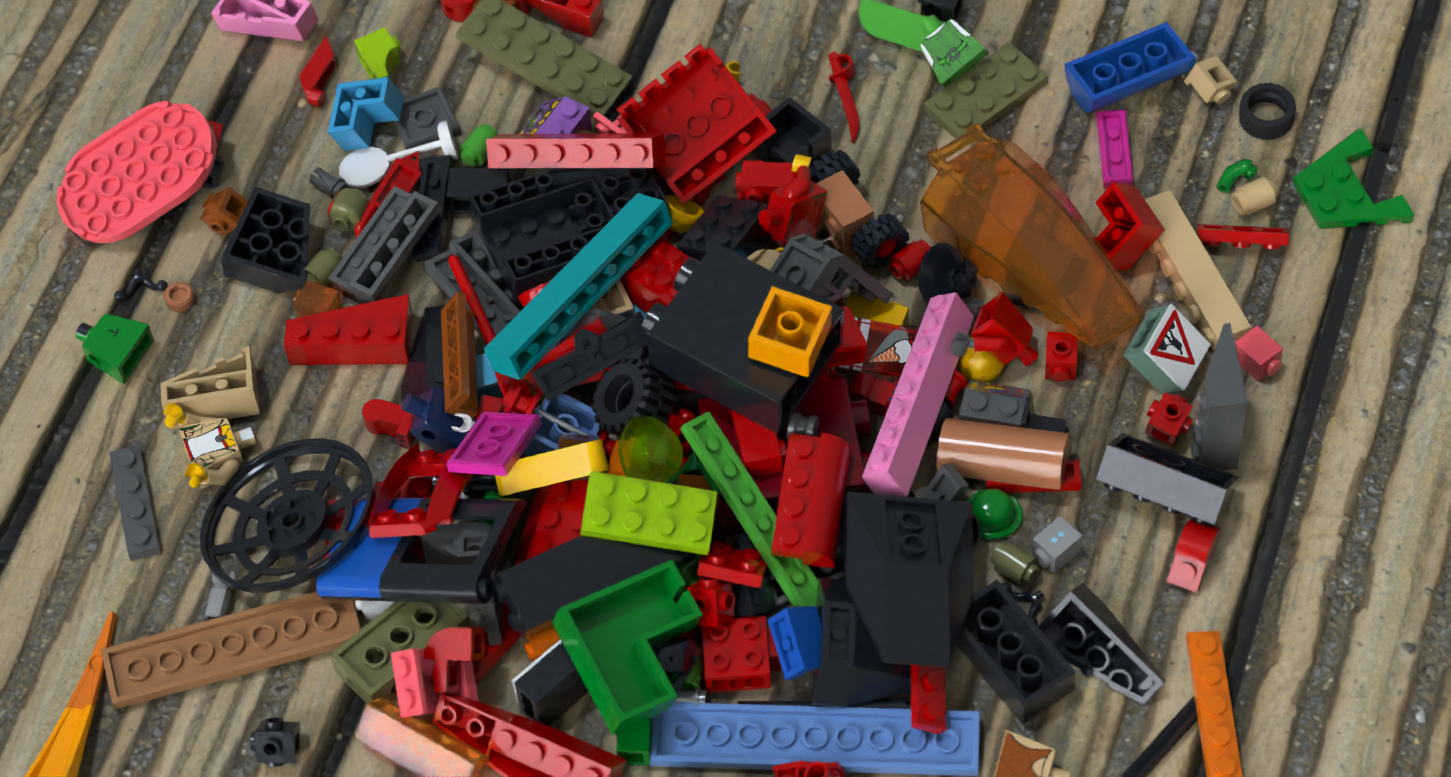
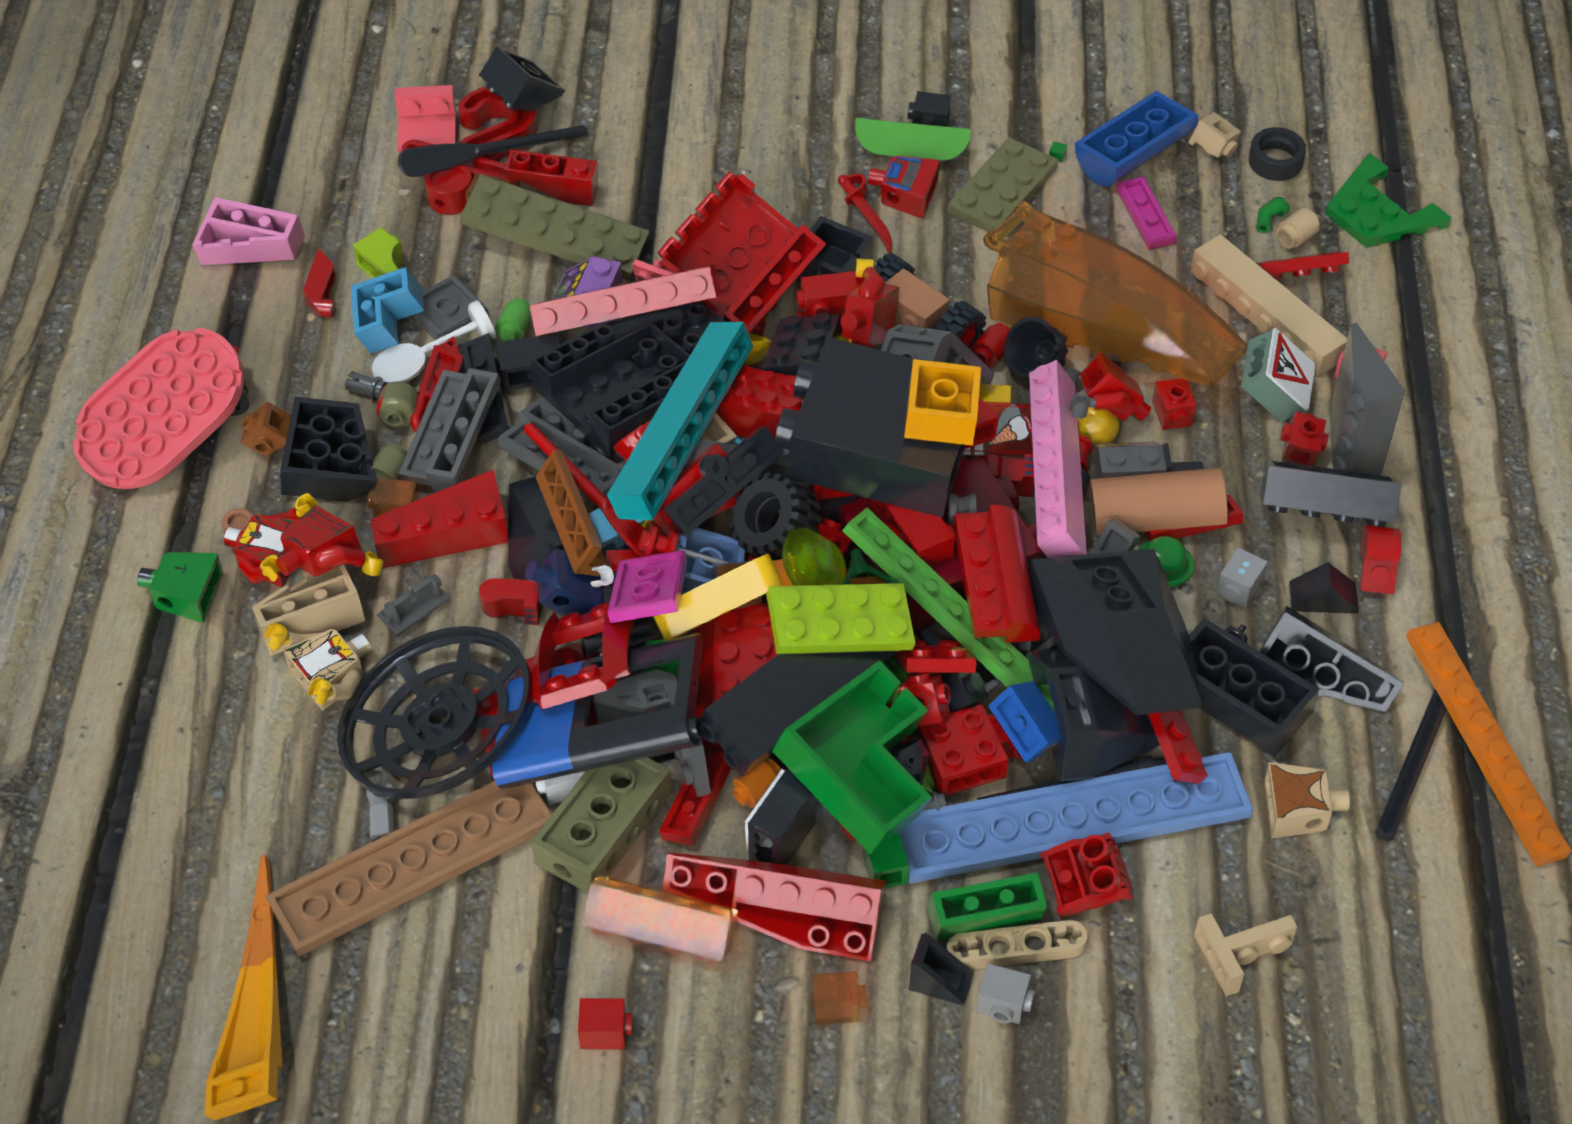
camera: 20 degrees left, 5 degrees down
dark grey plate [109,445,161,561] -> none
black piece [114,269,168,302] -> none
black brick [250,717,301,767] -> none
coral panel [391,648,479,718] -> none
red brick [423,626,485,693] -> none
bright green torso [920,14,990,87] -> none
olive brick [990,541,1040,585] -> none
red brick [1090,181,1165,271] -> none
none -> torso [224,493,318,587]
none -> red torso [275,505,383,577]
none -> dark grey hinge [377,574,450,636]
none -> red torso [867,156,940,219]
none -> green piece [1049,141,1067,162]
none -> black slope [1289,562,1359,614]

